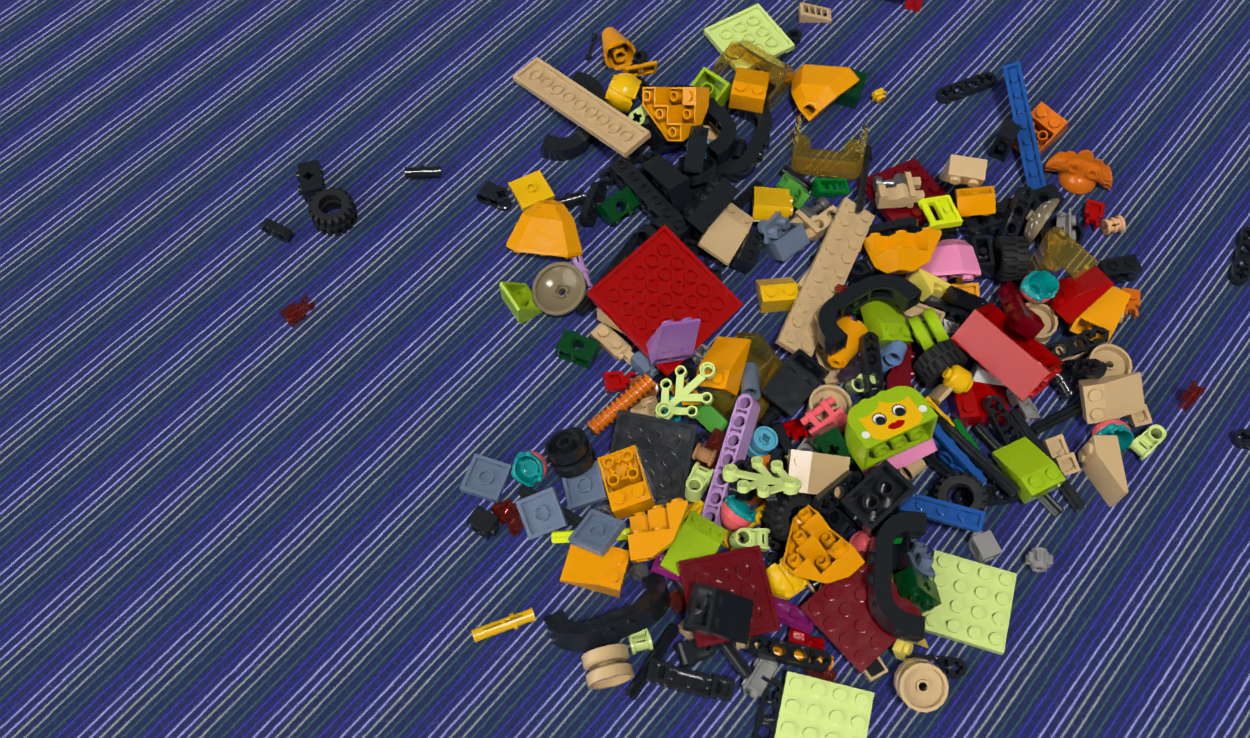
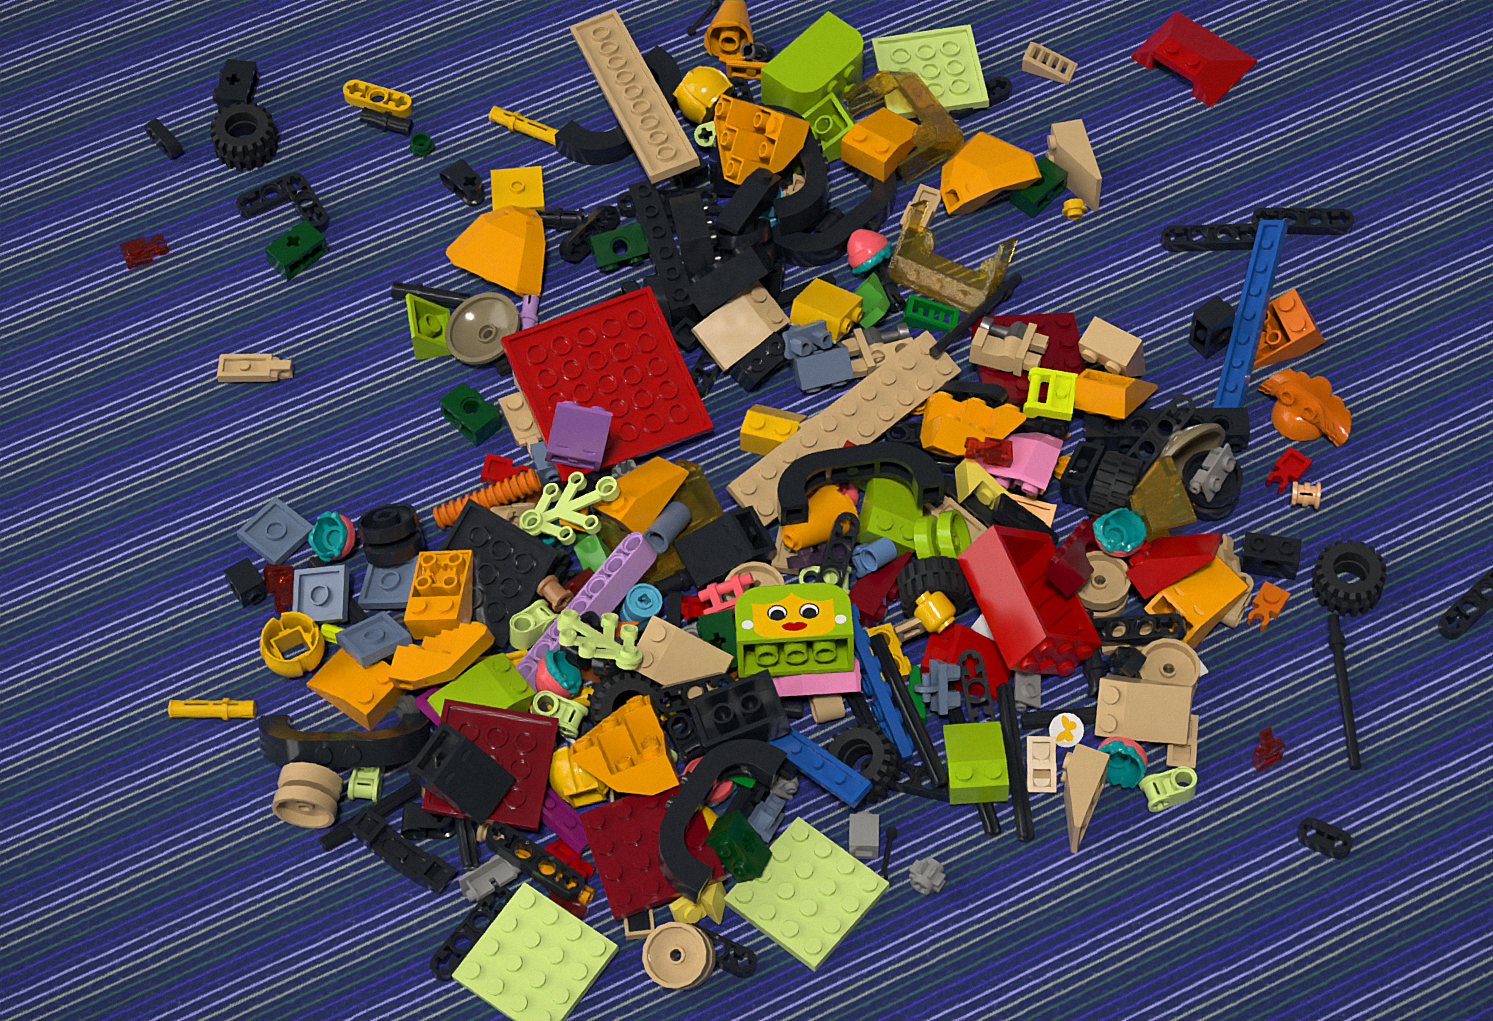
camera: 25 degrees right, 5 degrees down
none -> tan hinge [217,354,294,382]
none -> black beam [236,172,329,233]
none -> yellow piece [259,612,325,679]
none -> dark green brick [265,219,328,282]
none -> yellow beam [343,80,413,118]
none -> black pin [391,281,472,308]
none -> dark green plate [409,132,434,156]
none -> yellow pin [489,105,559,146]
none -> lime brick [761,11,863,116]
none -> coral hair [847,229,892,276]
none -> black hinge [878,827,897,881]
none -> tan slope [899,184,943,234]
none -> sand blue hips [914,658,961,715]
none -> clear red plate [964,437,1013,468]
none -> tan slope [1045,119,1102,211]
none -> white sticker [1049,713,1084,747]
none -> black beam [1251,207,1354,235]
none -> black tyre [1312,539,1387,617]
none -> black bar [1328,614,1361,770]

